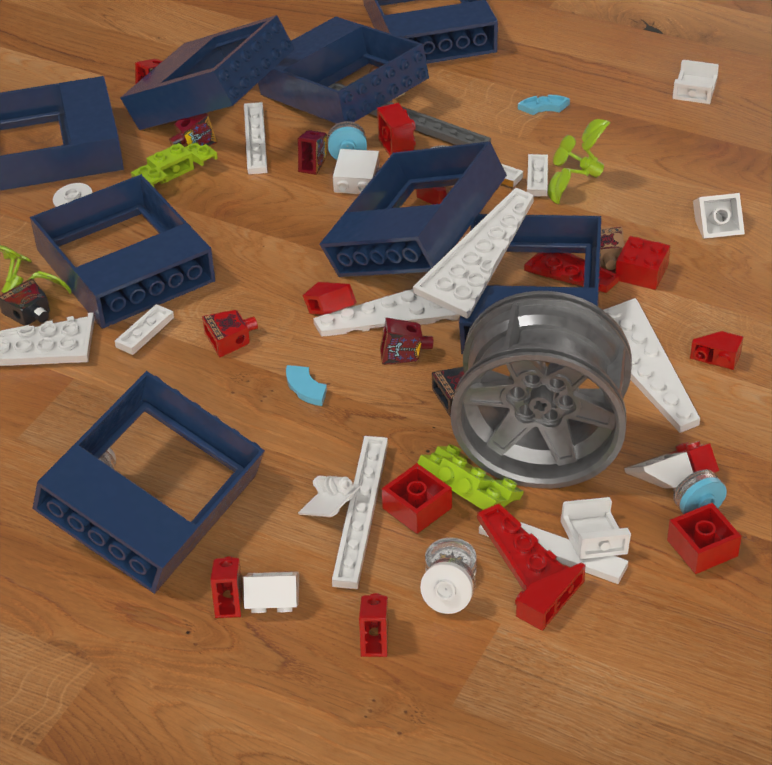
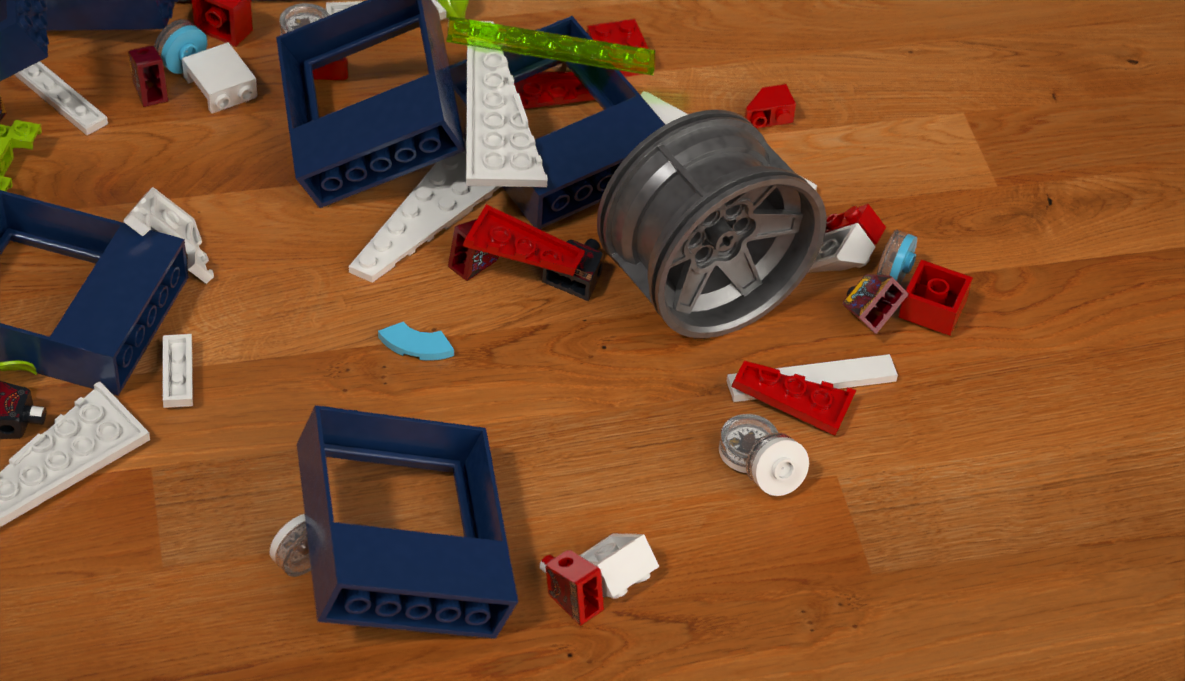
camera: 45 degrees left, 5 degrees up
red torso [202,310,258,358] -> none
white hinge [298,476,361,517] -> none
red slope [302,282,357,315] -> none
white plate [332,436,388,589] -> none
red torso [359,593,389,657] -> none
red brick [382,463,452,534] -> none
lime bracket [417,444,524,510] -> none
red slope [515,562,586,631] -> none
white panel [560,497,631,559] -> none
none -> white wing [123,187,214,284]
none -> clear neon green plate [446,16,655,76]
none -> red wing [463,204,586,276]
none -> dark red torso [843,274,909,334]

